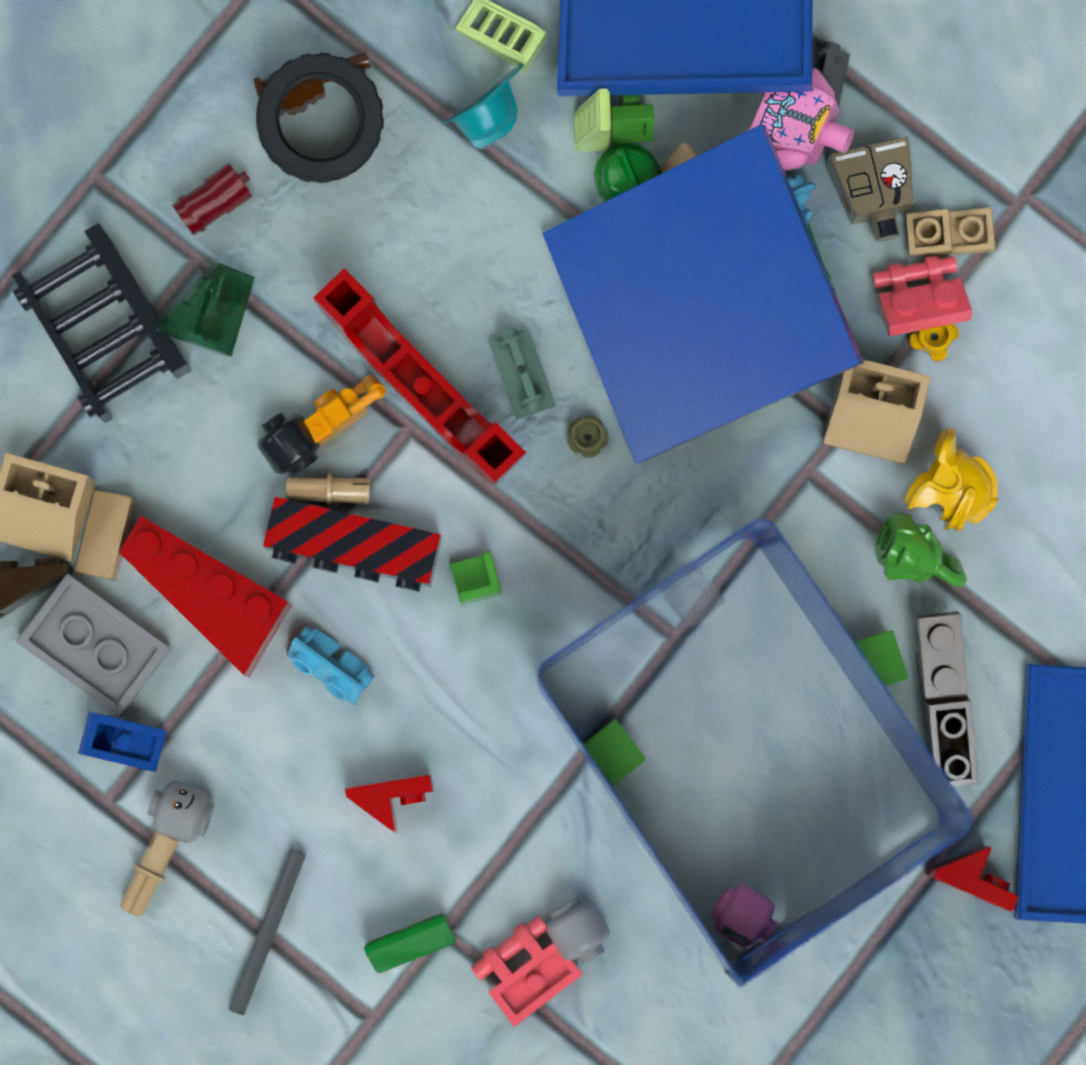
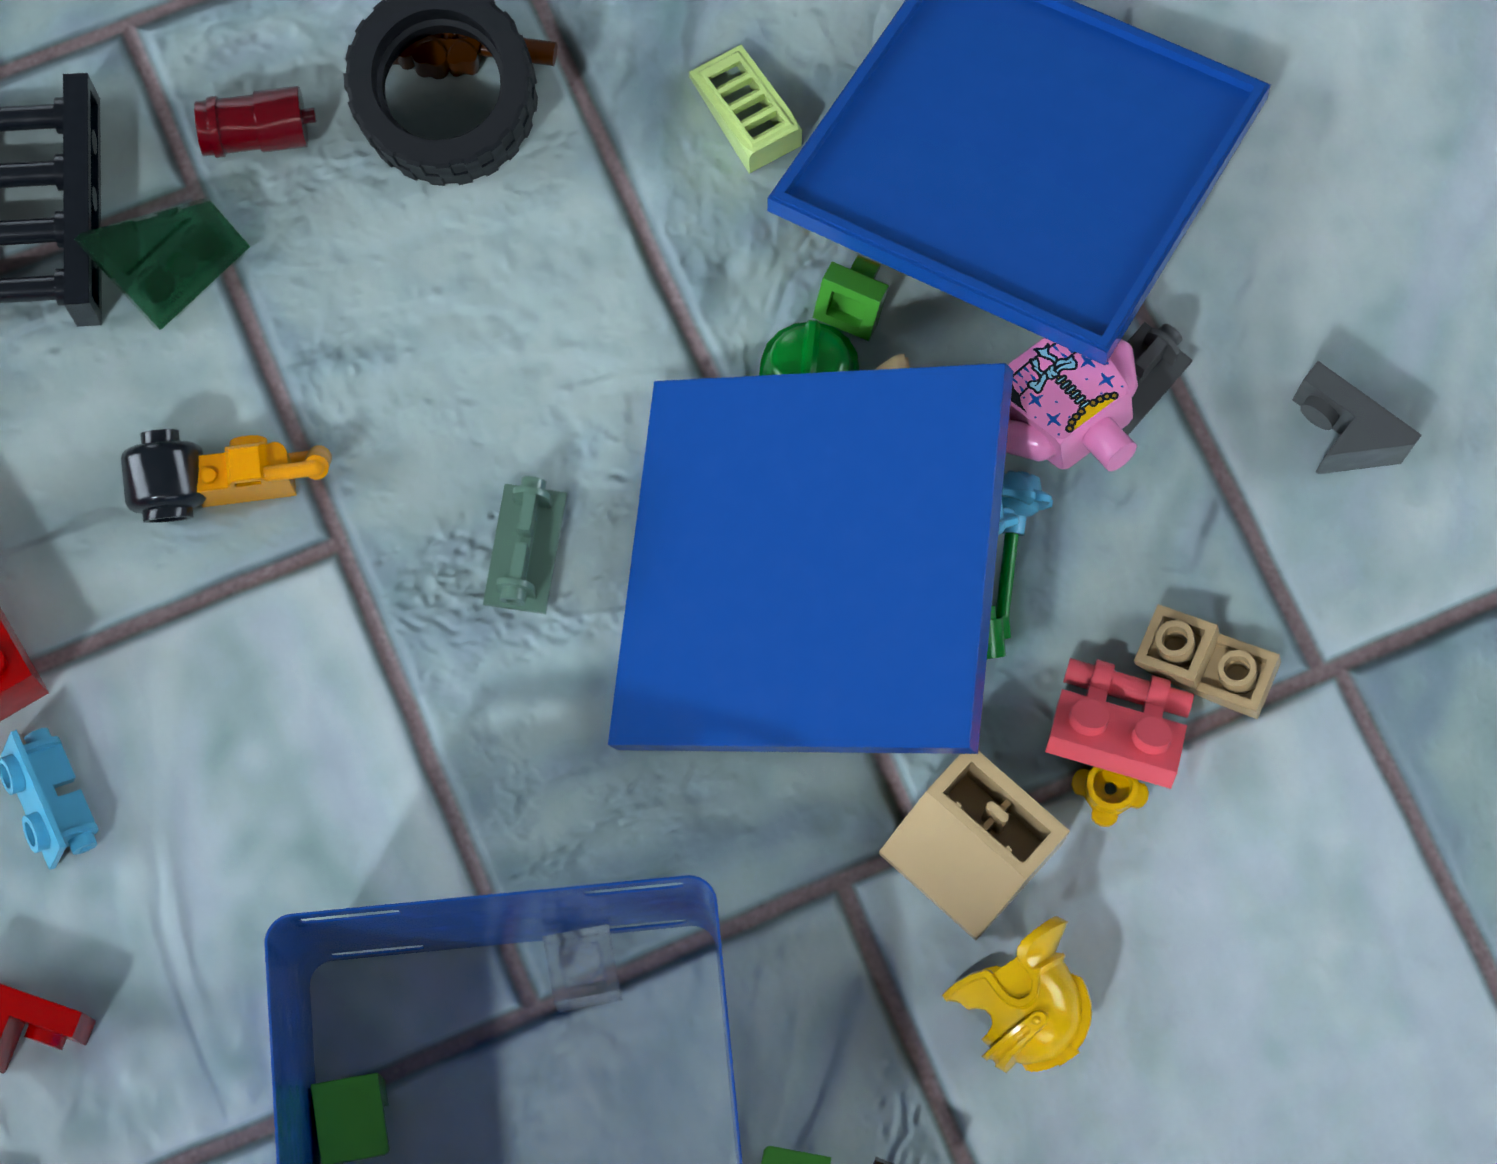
camera: 30 degrees right, 10 degrees down
brick [263,497,442,592] -> none
tan axle [286,473,370,507] -> none
red arch [313,268,526,485] -> none
teal piece [443,62,524,149] -> none
bright green panel [450,551,502,606] -> none
olive plate [567,416,609,458] -> none
yellowish green slope [574,89,611,152] -> none
dark tan torso [826,136,913,242] -> none
bright green piece [875,513,967,587] -> none
none -> dark grey slope [1292,361,1422,474]

